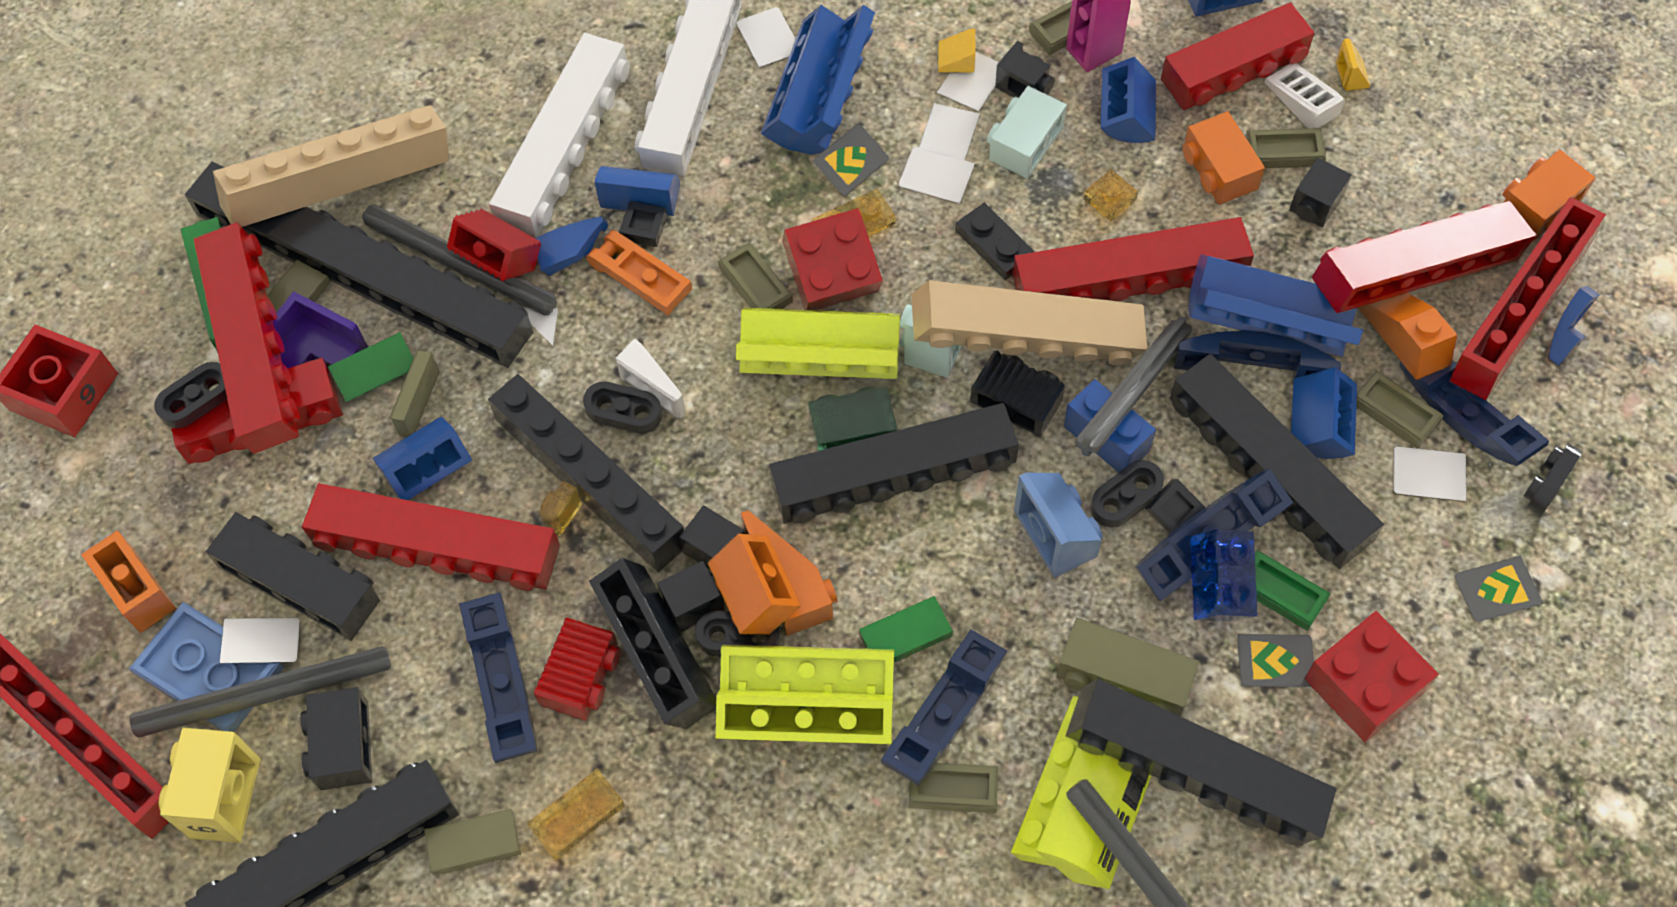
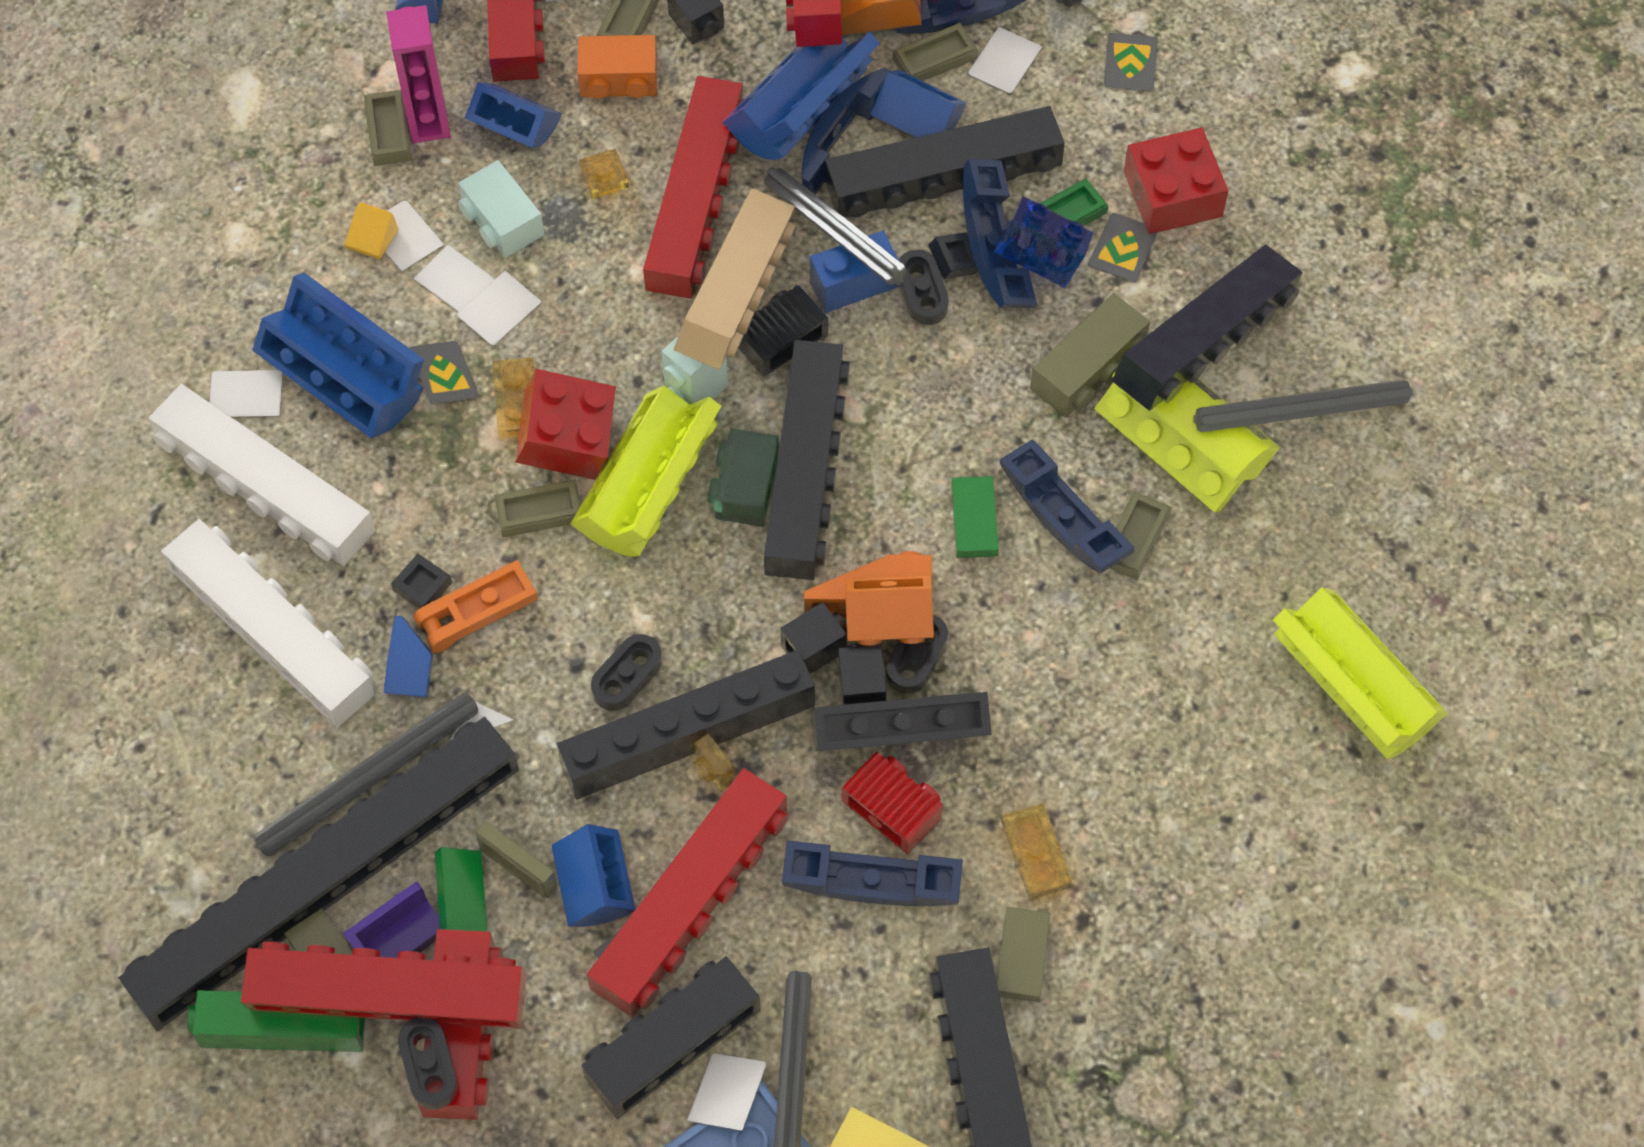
camera: 70 degrees left, 0 degrees up
tan brick [213,105,449,227] -> none
black brick [300,687,372,790] -> none
red brick [447,208,541,282] -> none
blue brick [594,166,680,216] -> none
white slope [616,339,686,419] -> none
neon yellow brick [715,645,894,744] -> none
black plate [955,202,1035,280] -> none
black brick [995,41,1055,98] -> none
medium blue slope [1014,472,1103,578] -> none

